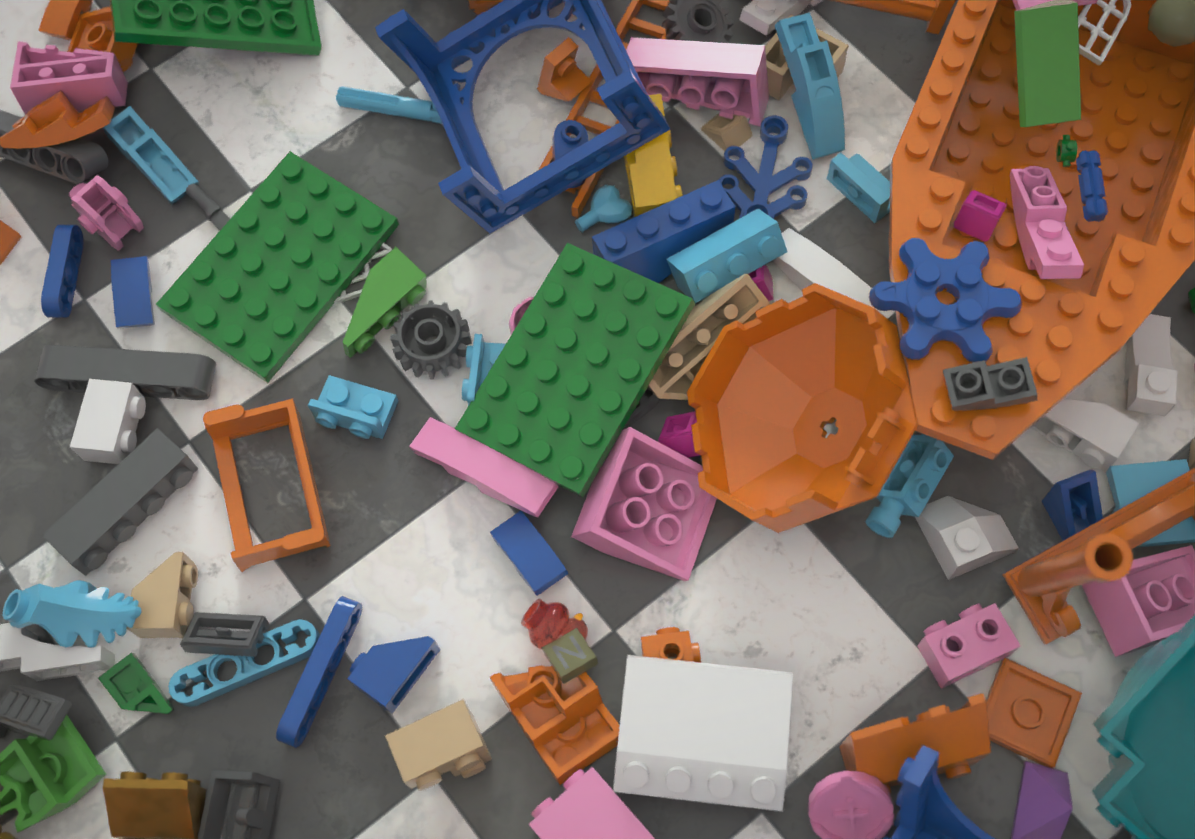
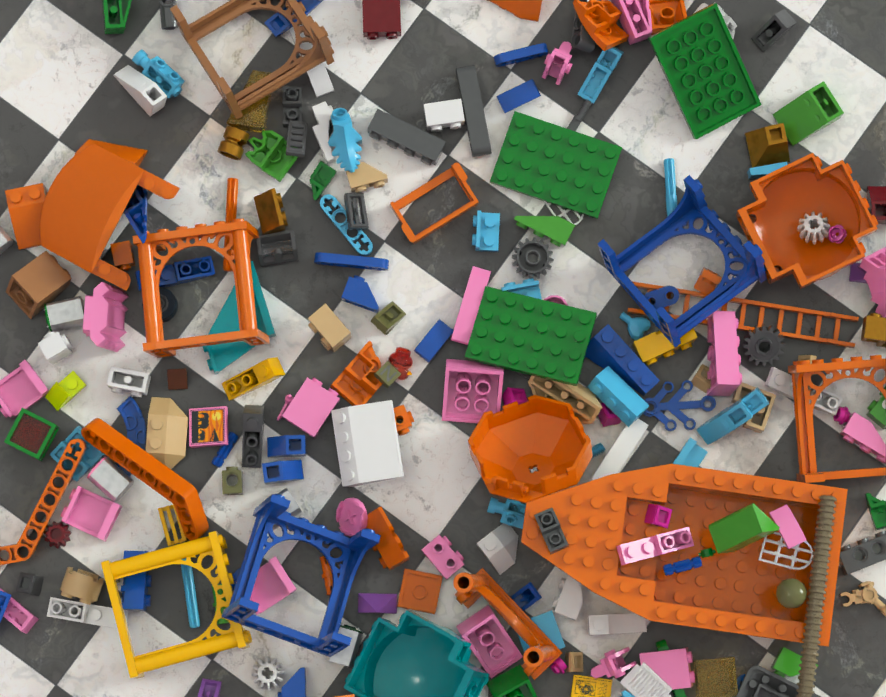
camera: 65 degrees right, 15 degrees up
blue plate [869,238,1022,363] -> none
none -> olive slope [371,301,406,335]

